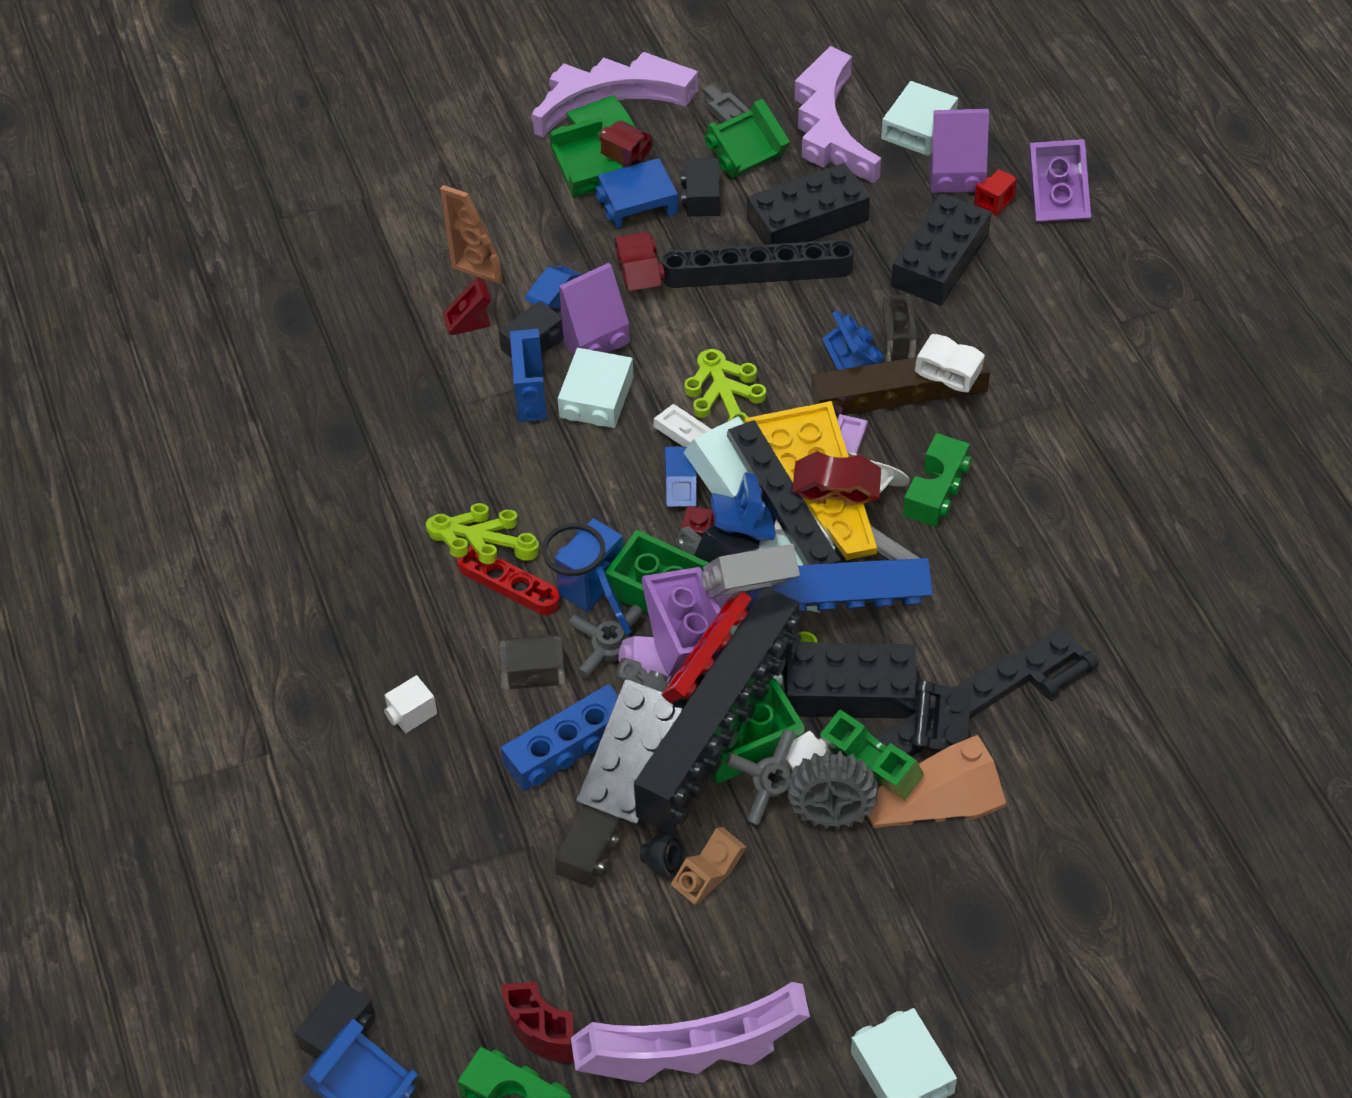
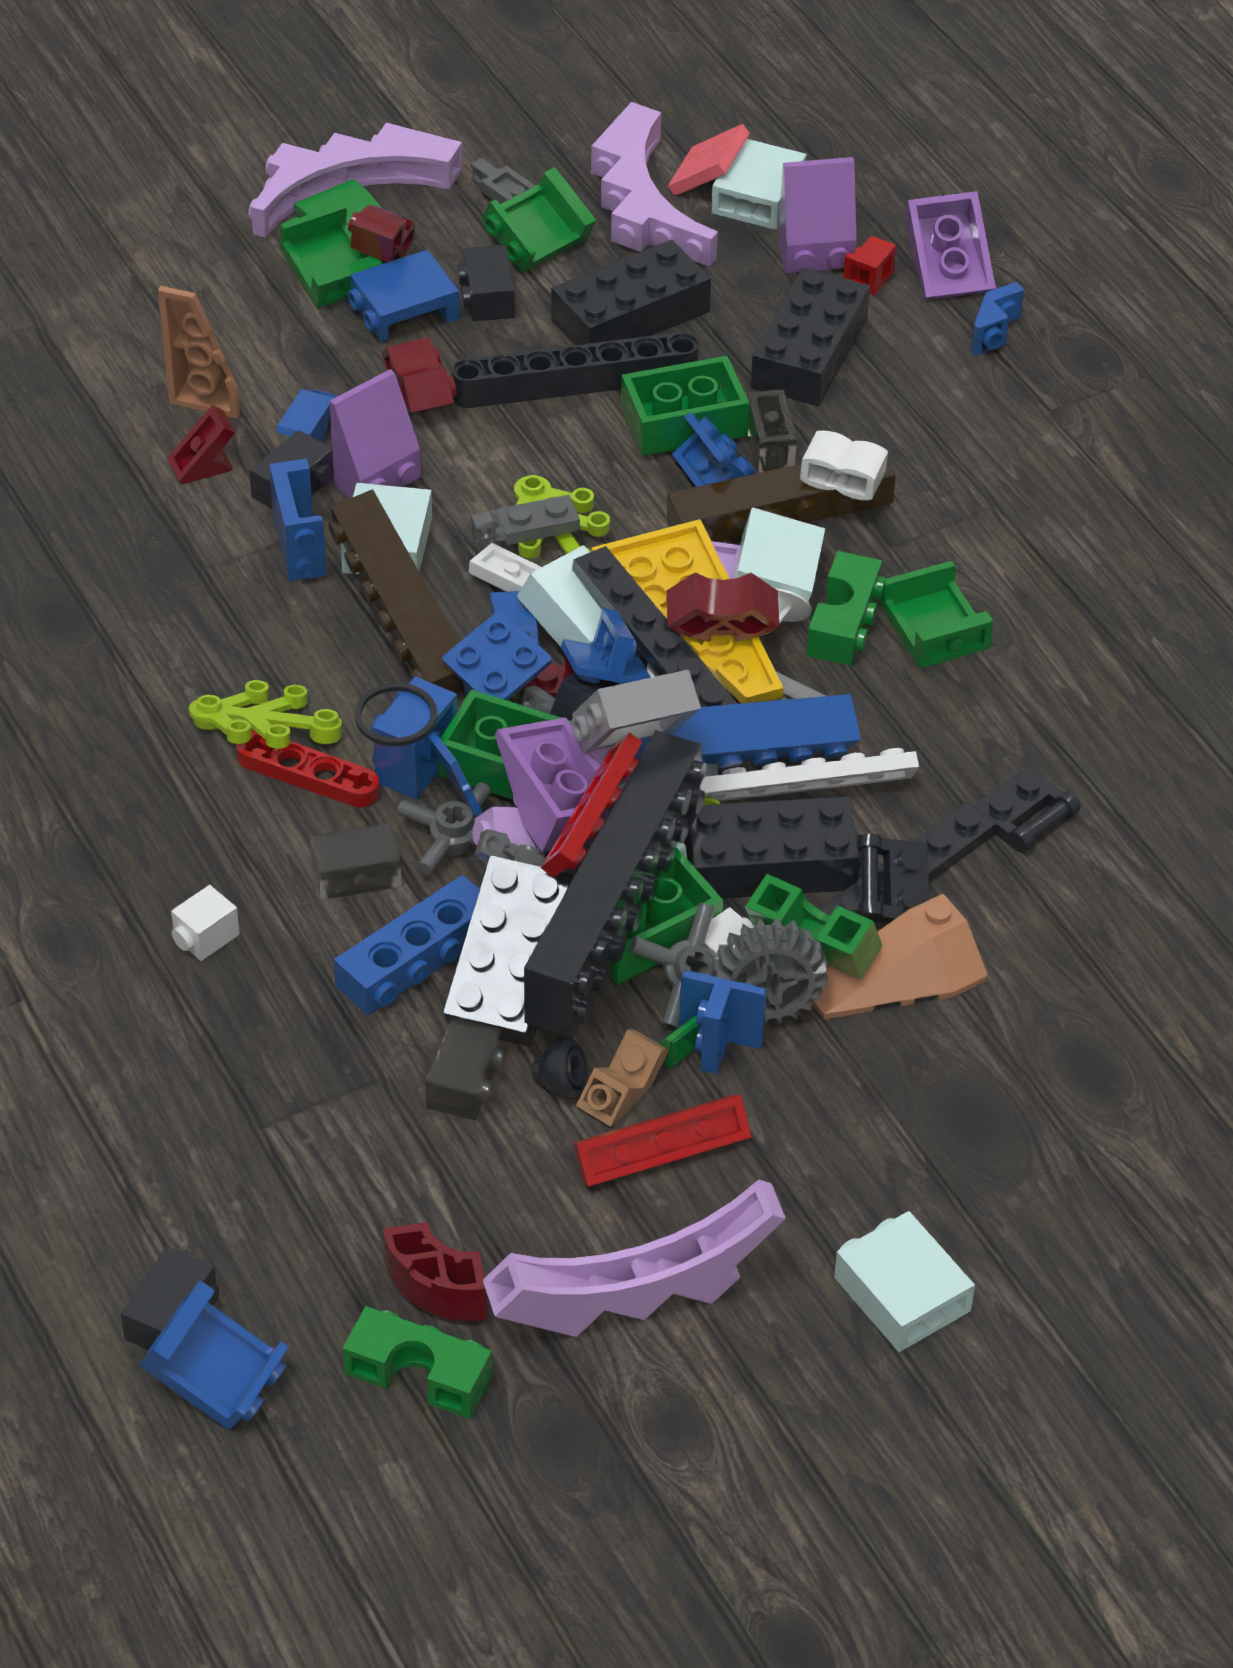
camera: 10 degrees left, 5 degrees down
none -> dark brown brick [328,489,464,693]
none -> blue bracket [443,611,552,700]
none -> dark grey hinge [471,495,580,545]
none -> red plate [573,1094,751,1187]
none -> green brick [621,356,749,456]
none -> green slope [658,1016,700,1069]
none -> coral tile [667,124,749,196]
none -> blue bracket [679,971,767,1074]
none -> white plate [700,748,919,802]
none -> light aqua brick [733,508,825,602]
none -> green panel [881,561,993,669]
none -> blue slope [971,282,1024,356]

